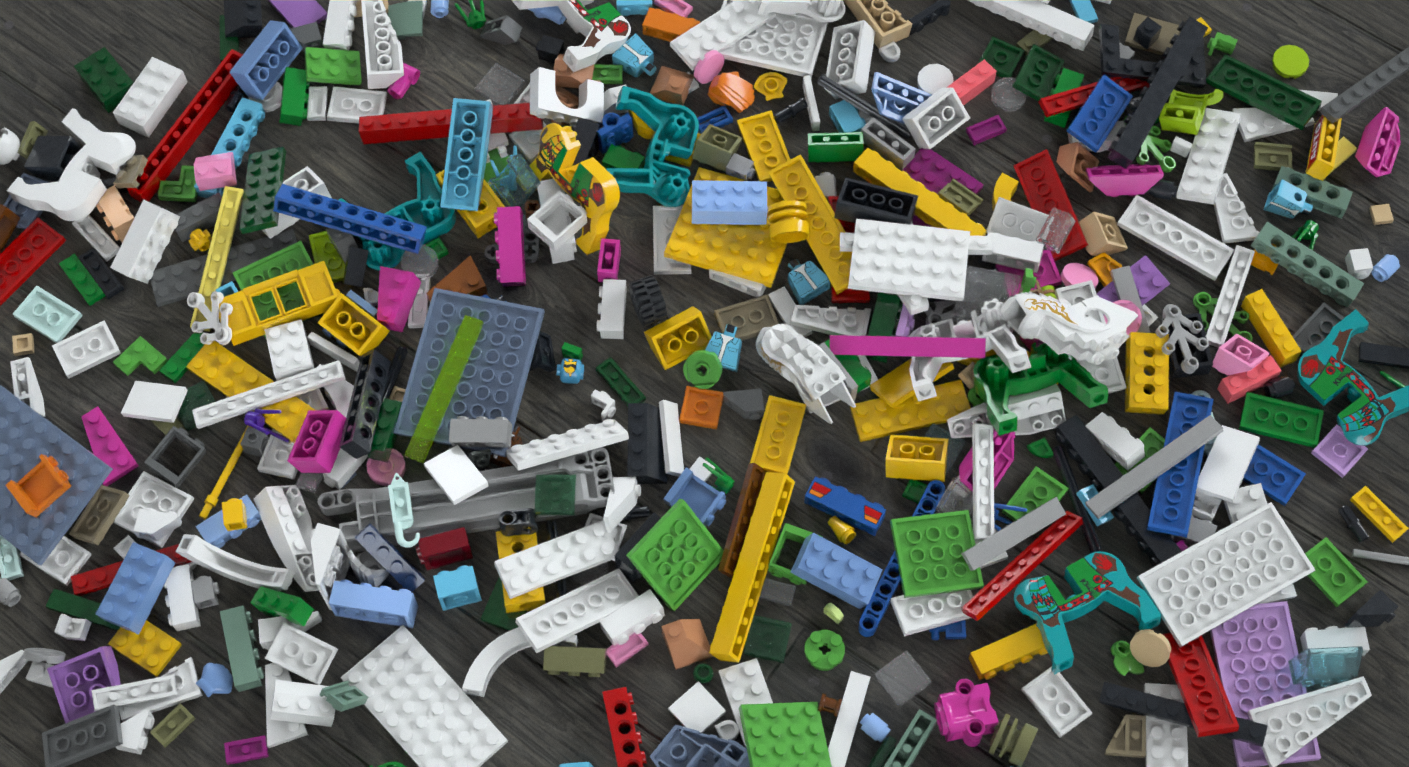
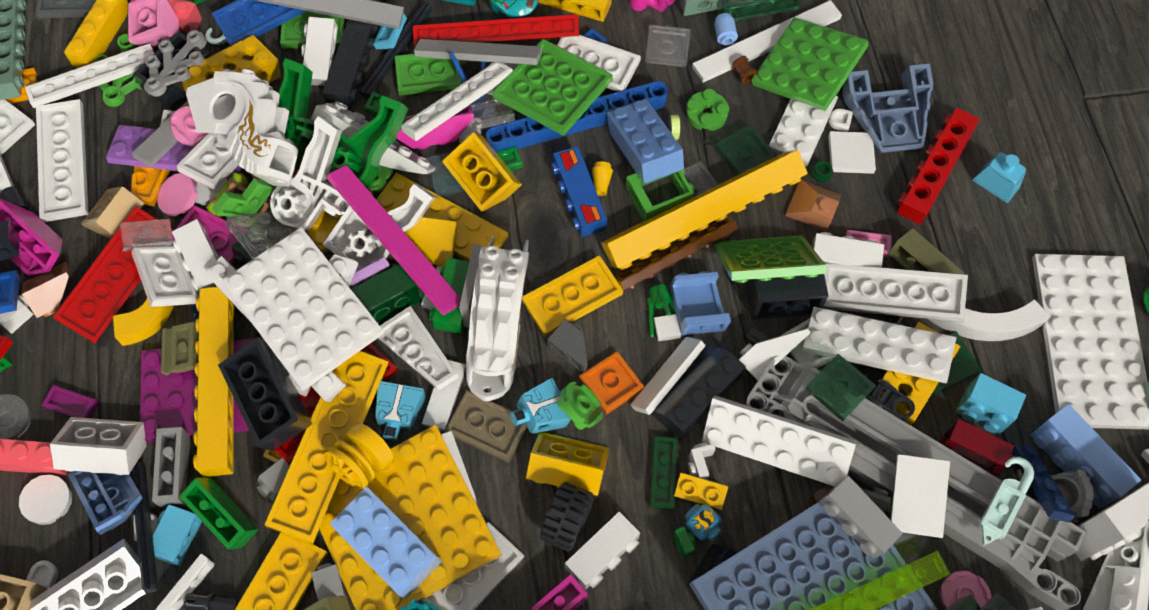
camera: 140 degrees left, 0 degrees up
none -> yellow hinge [674,473,728,510]

